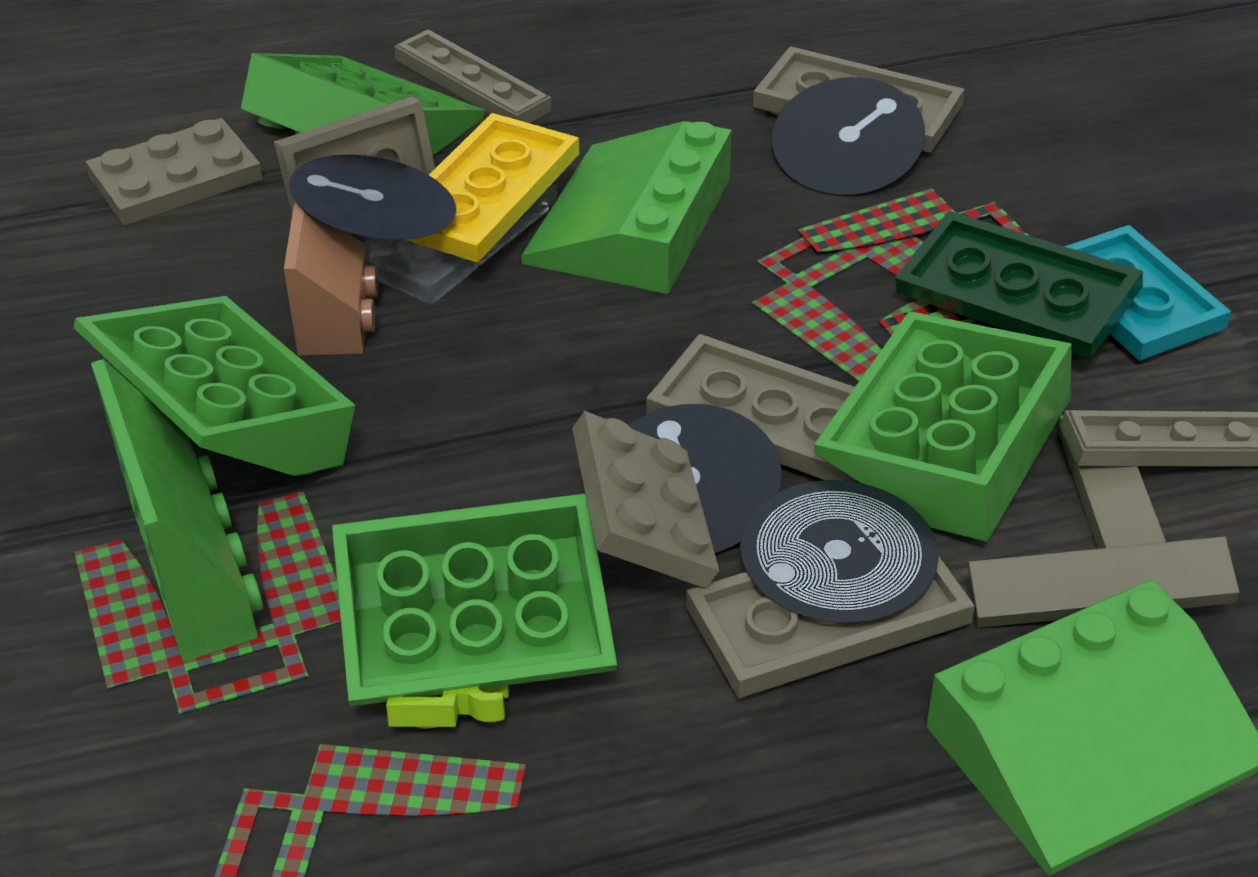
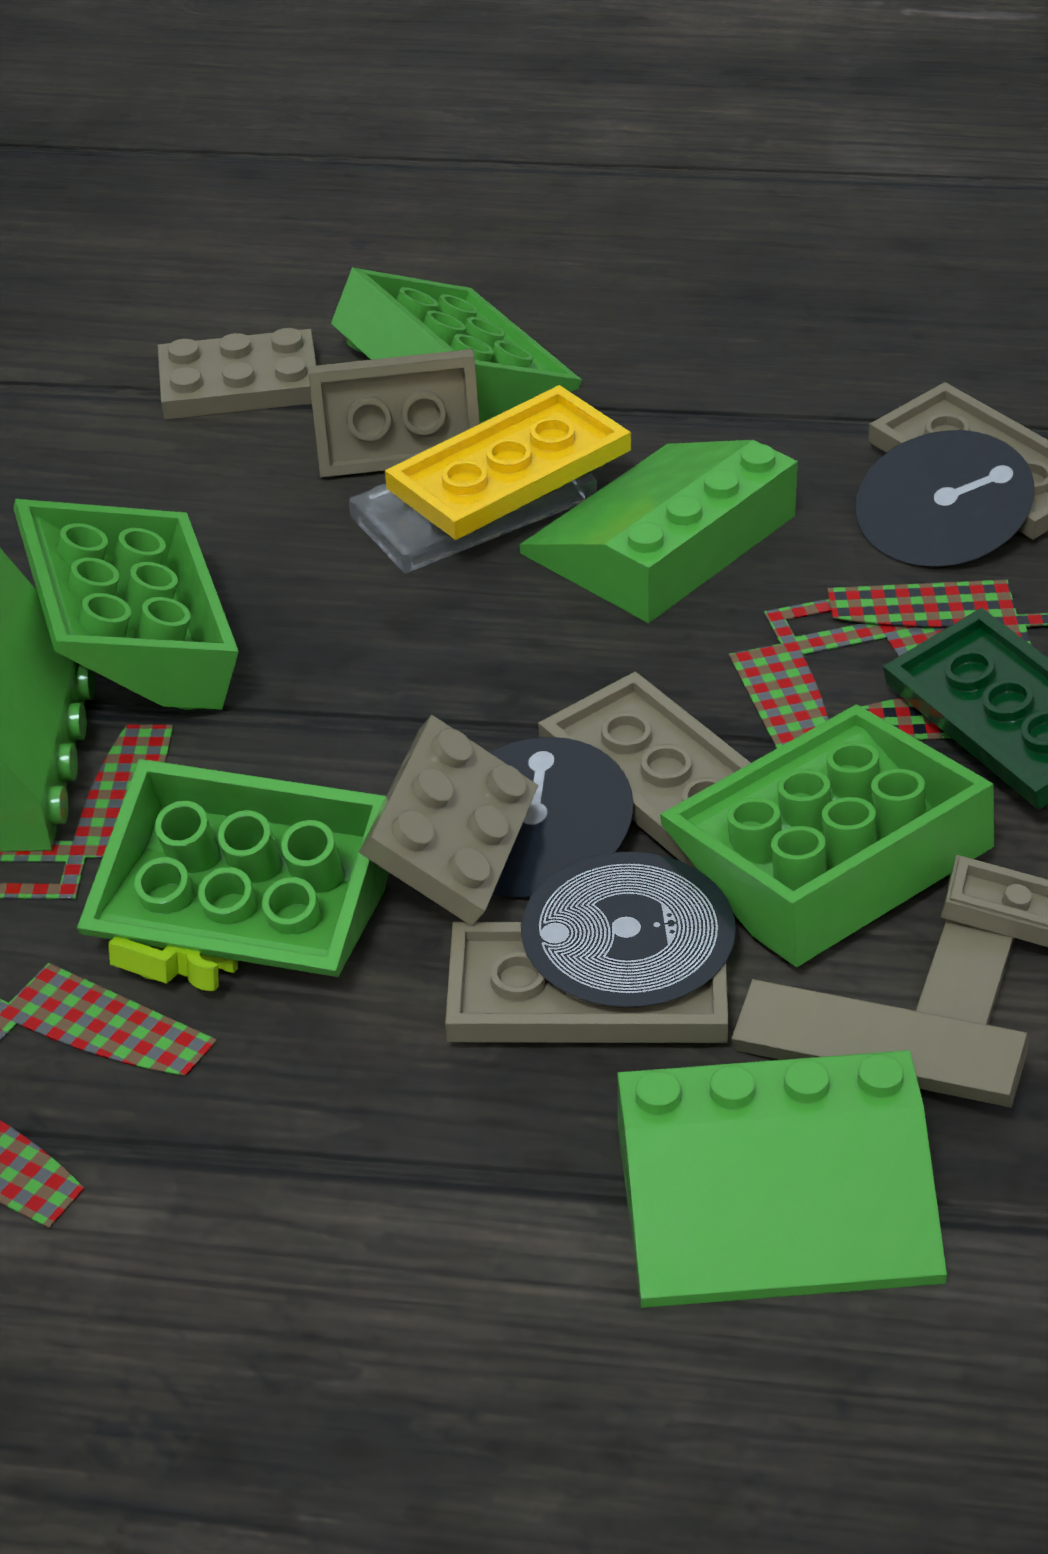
camera: 25 degrees right, 0 degrees up
nougat slope [284,203,379,356] -> none
black piece [289,154,456,240] -> none
dark tan tile [394,29,552,123] -> none

